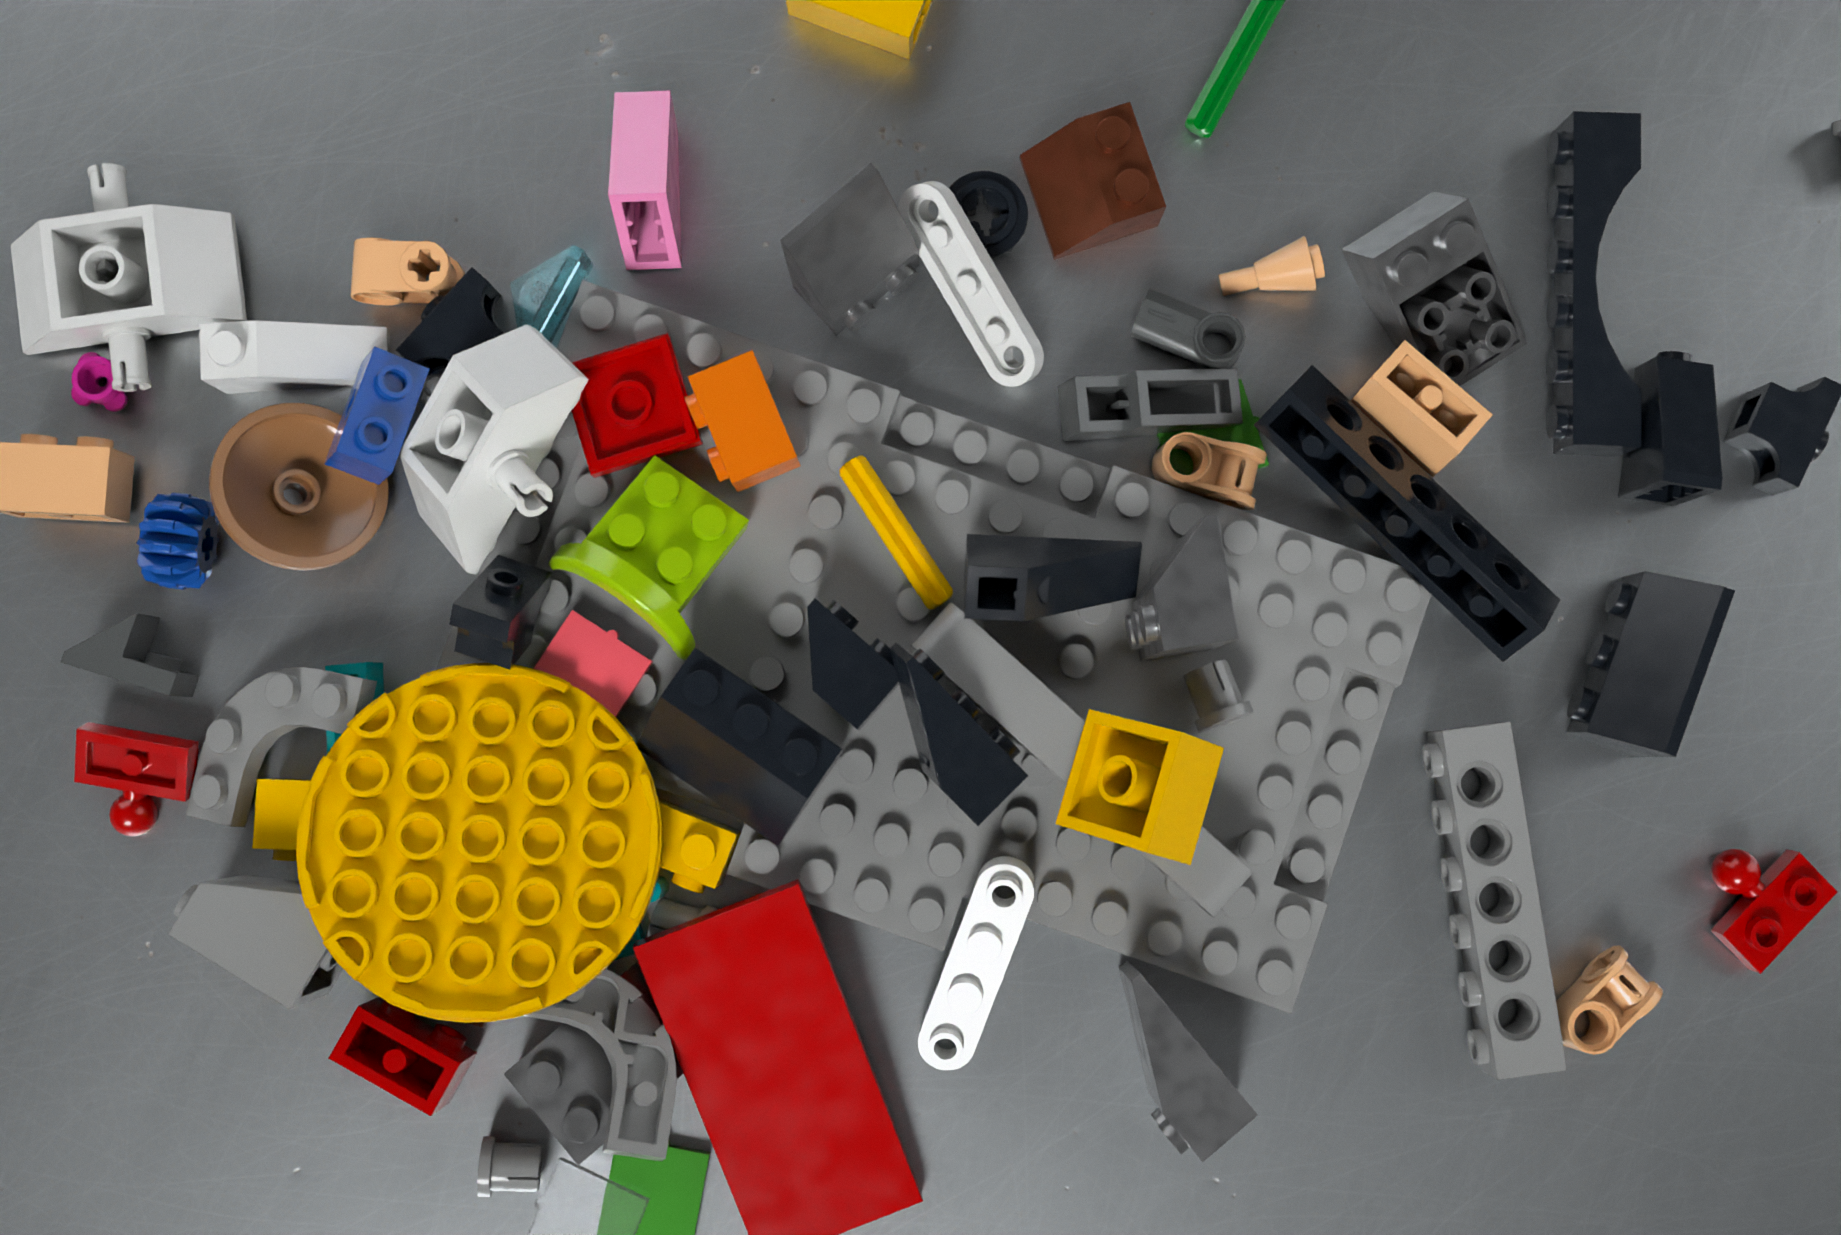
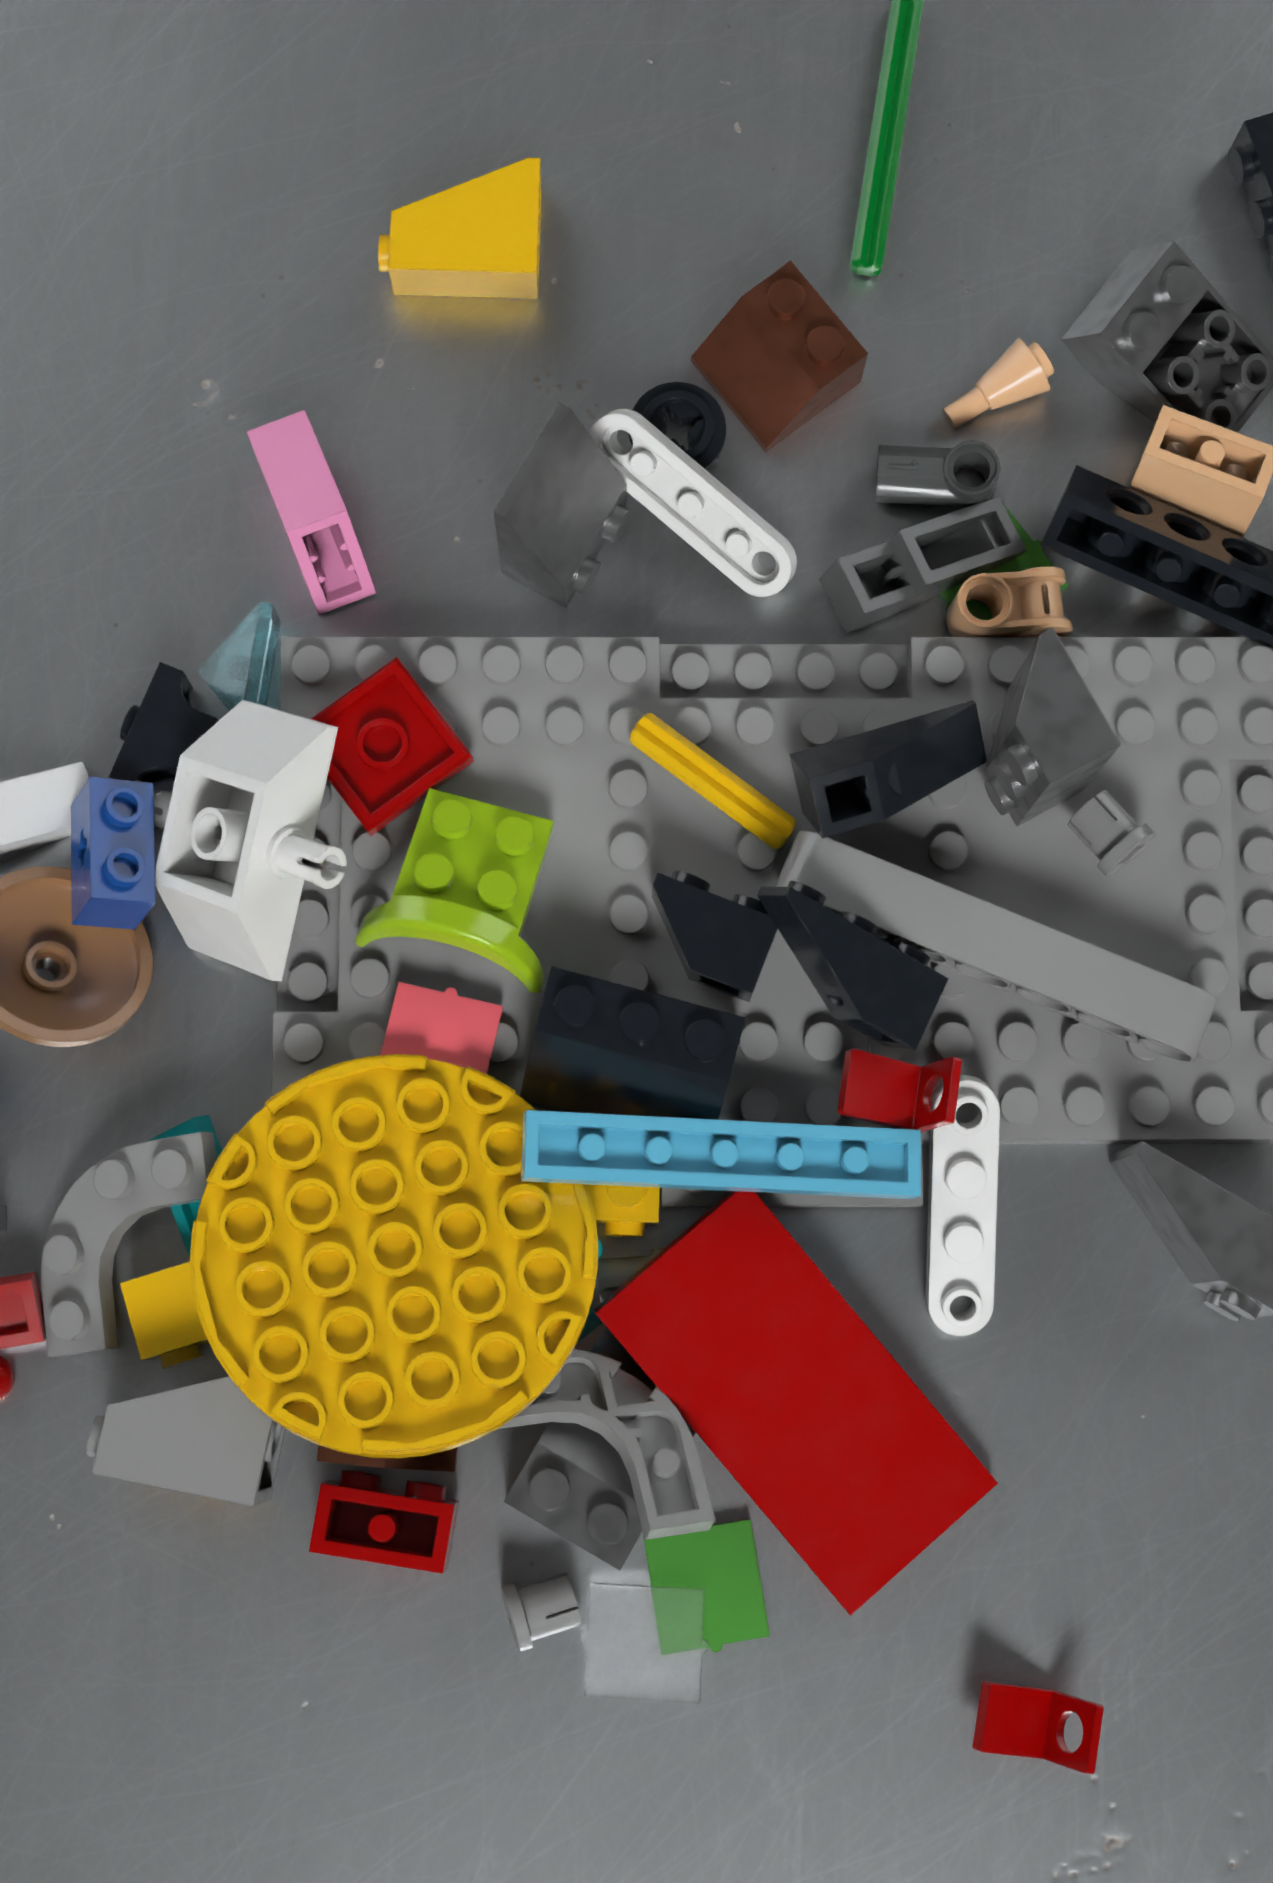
camera: 25 degrees left, 5 degrees down
light nougat piece [350,237,465,306] -> none
black brick [449,555,553,670] -> none
orange brick [684,350,801,492] -> none
yellow slope [1055,709,1224,865] -> none
none -> medium azure plate [521,1110,921,1199]
none -> red bracket [837,1048,962,1132]

